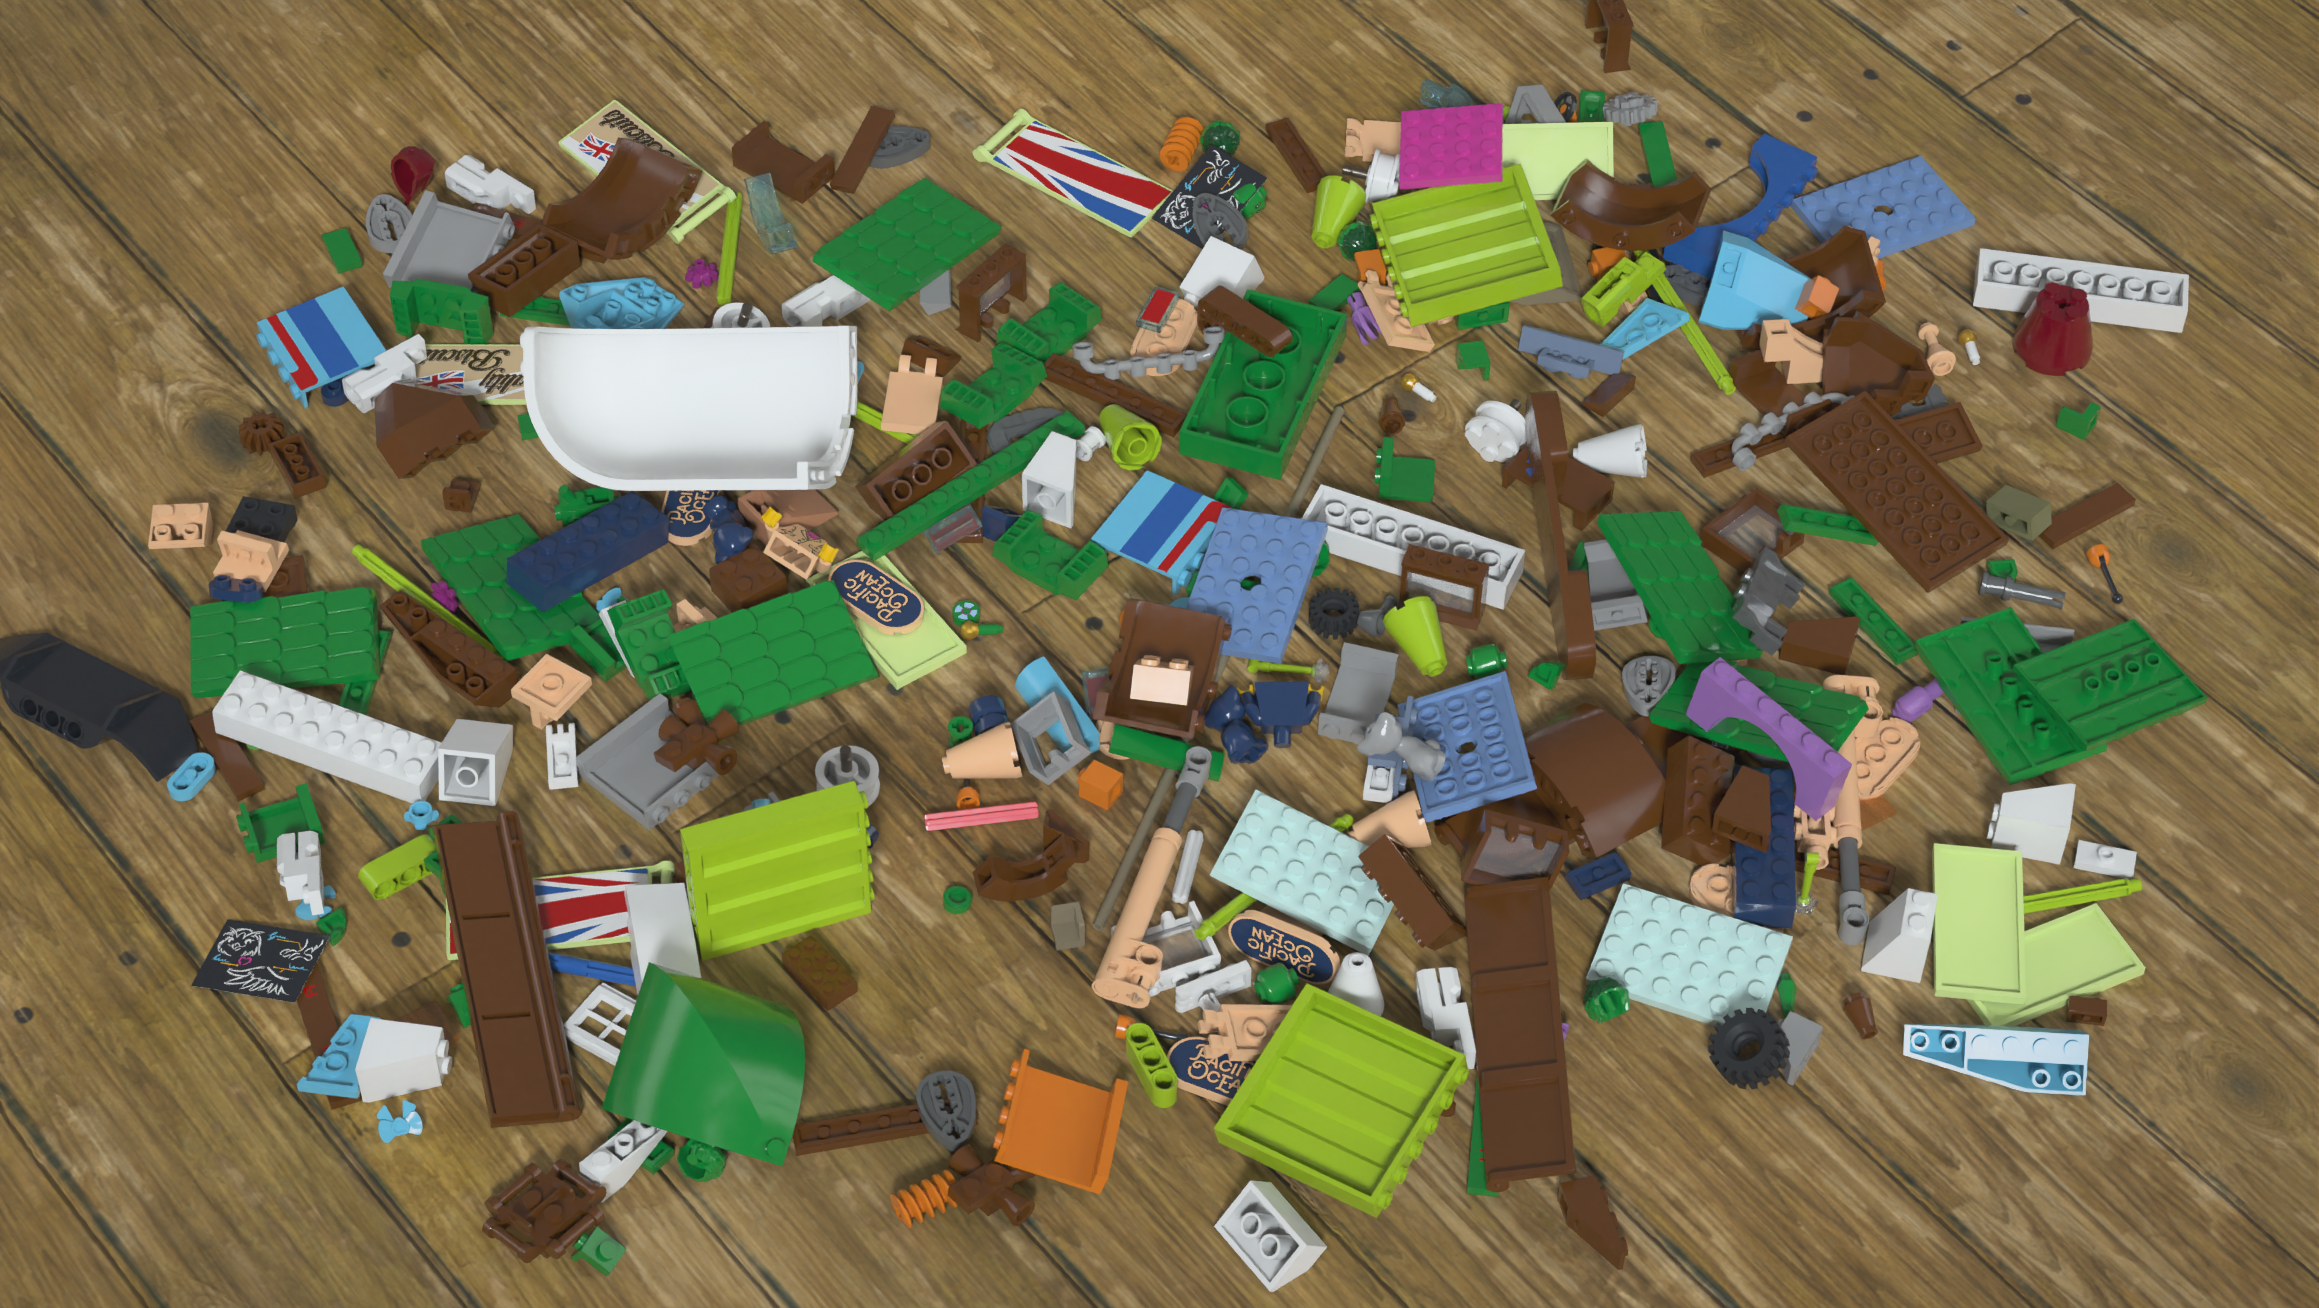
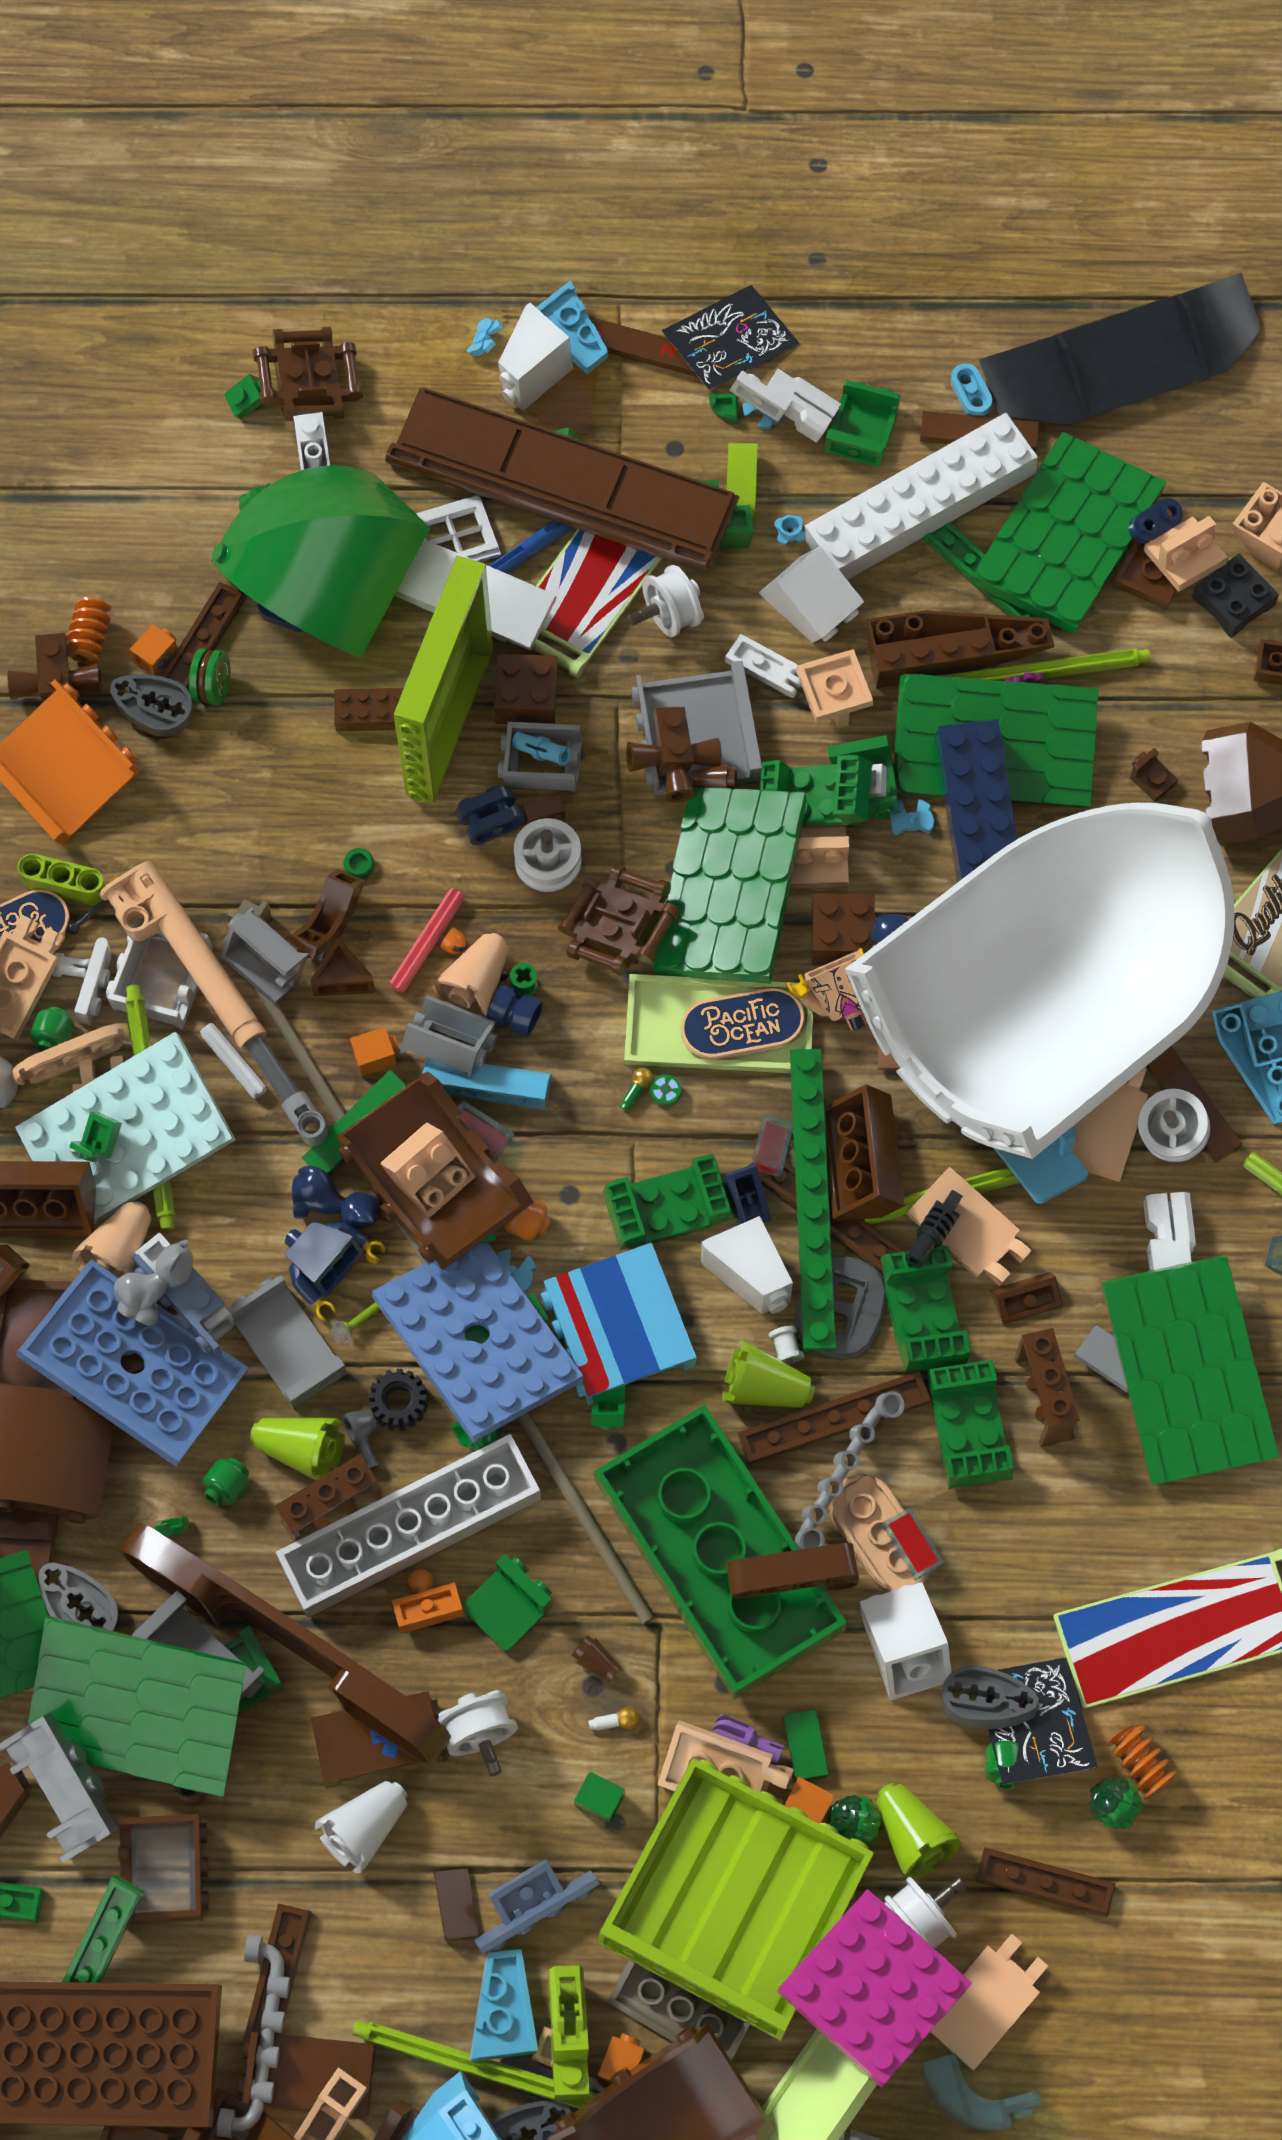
camera: 130 degrees right, 20 degrees up
none -> green bracket [69,1112,122,1162]
none -> orange brick [129,624,178,676]
none -> green head [189,648,231,706]
none -> light grey window [221,908,309,1005]
none -> orange plate [392,1568,464,1634]
none -> reddish brown brick [558,865,681,976]
none -> white wheel [628,565,704,637]
none -> black hinge [905,1190,963,1268]

